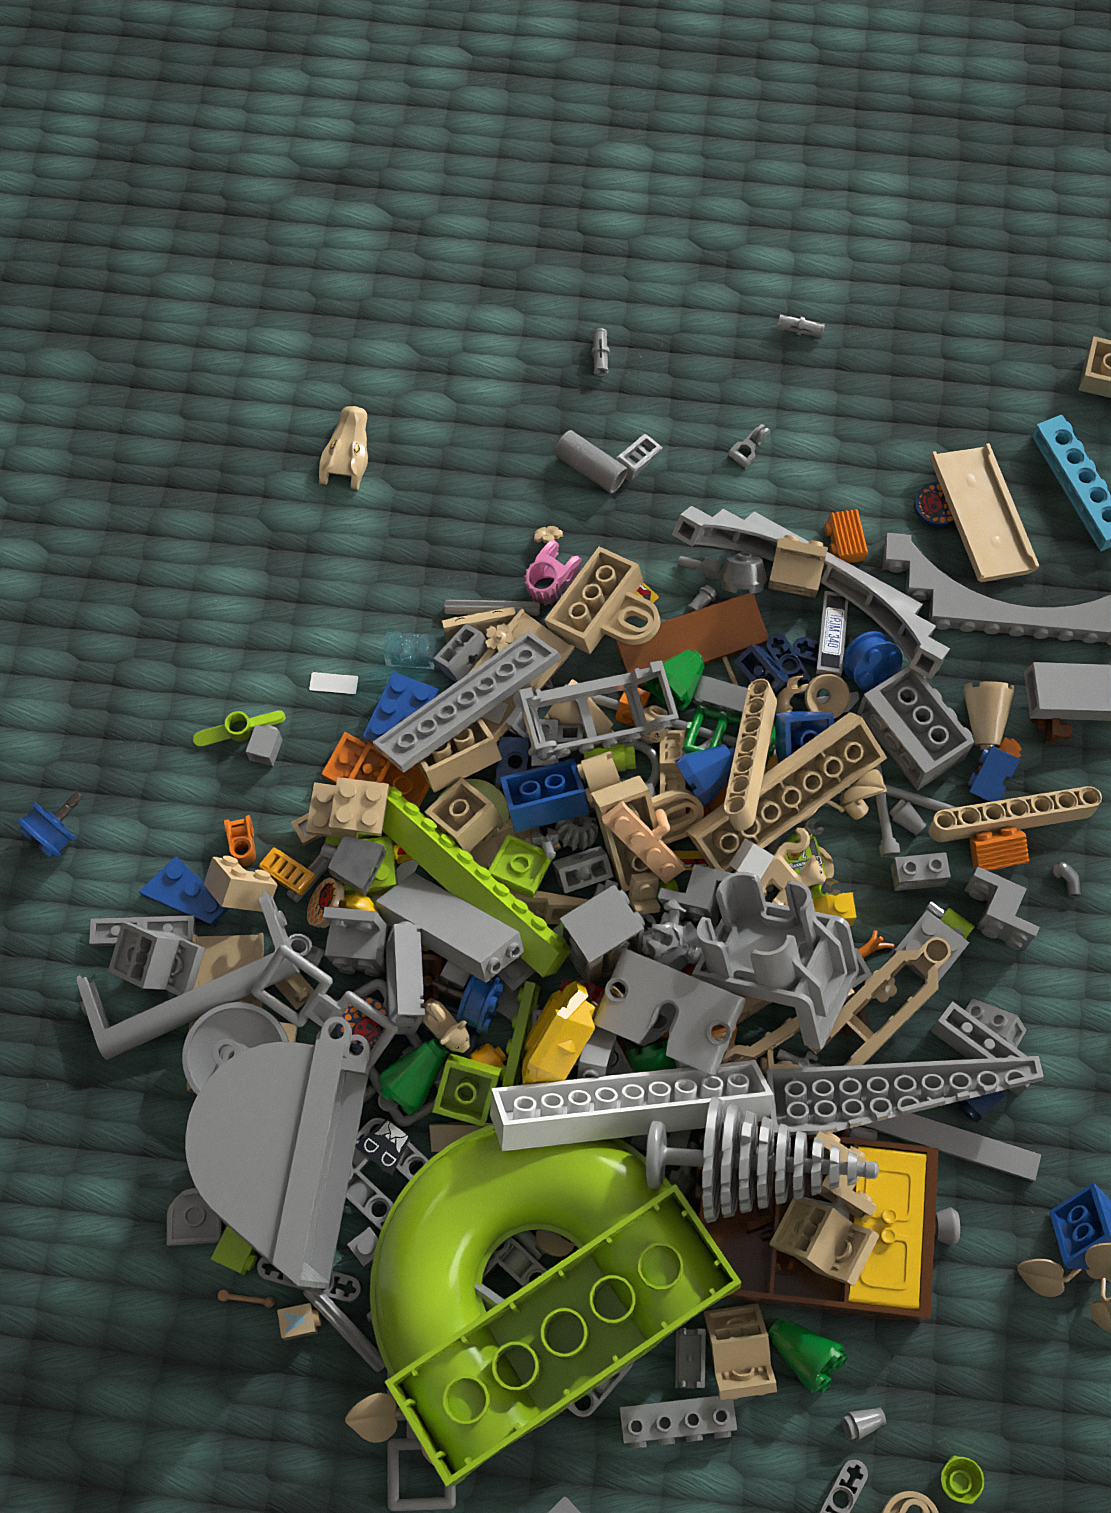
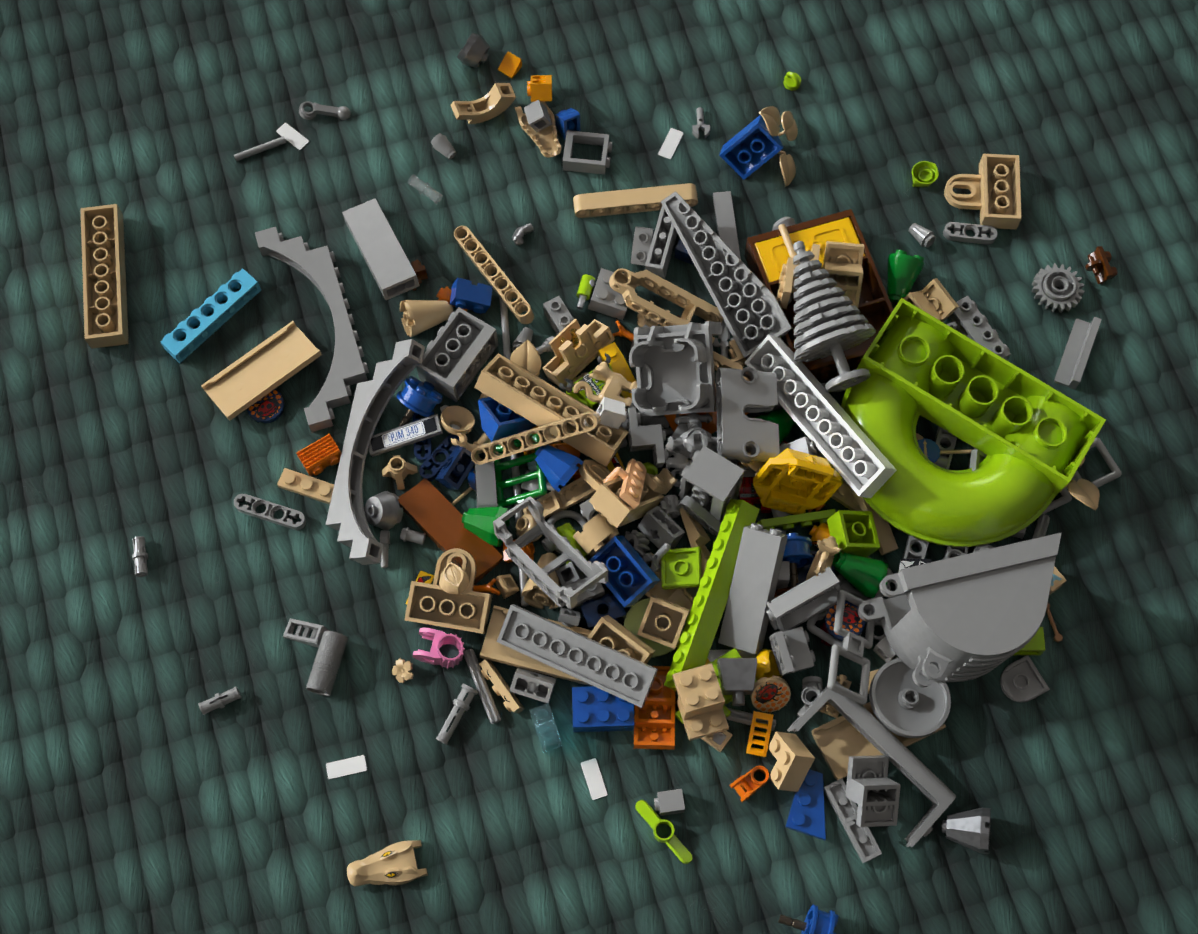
camera: 115 degrees left, 0 degrees up
tan plant [485,623,515,652] -> none
light grey piece [727,424,770,469] -> none
tan bracket [768,535,828,598] -> none
light grey bracket [964,867,1040,950] -> none
orange brick [969,826,1029,871] -> none
none -> light grey beam [234,494,306,530]
none -> tan plate [277,468,334,505]
none -> white sticker [326,755,367,779]
none -> tan rock [382,455,418,490]
none -> light grey pin [436,684,478,745]
none -> tan hat [439,562,469,595]
none -> orange bar [473,578,501,595]
none -> tan slope [495,574,519,599]
none -> tan piece [542,319,615,386]
none -> tan beam [573,183,698,218]
none -> tan bar [778,224,797,258]
none -> blue piece [917,438,975,463]
none -> flat silver cone [942,808,991,854]

